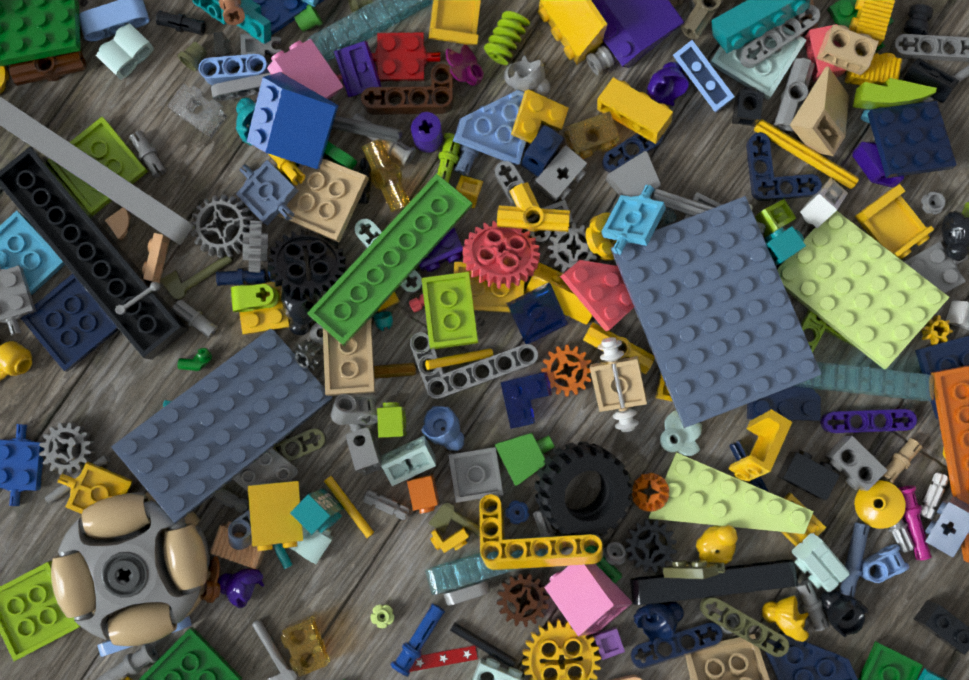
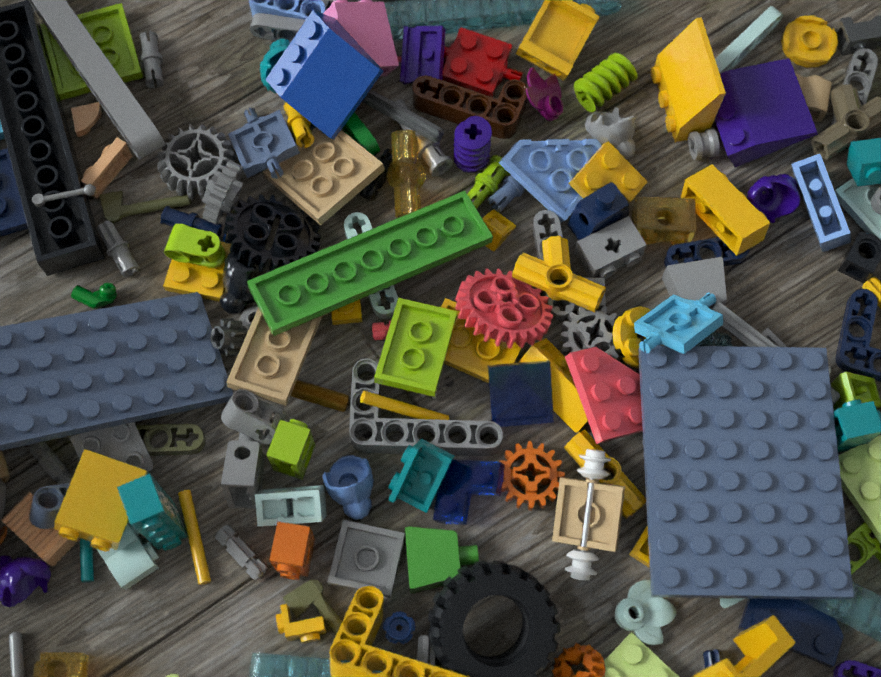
camera: 20 degrees right, 15 degrees down
clear brick [167,83,227,139] -> none
teal hinge [373,311,393,331] -> none
dark purple bracket [419,227,463,273] -> none
none -> teal bracket [388,438,455,513]

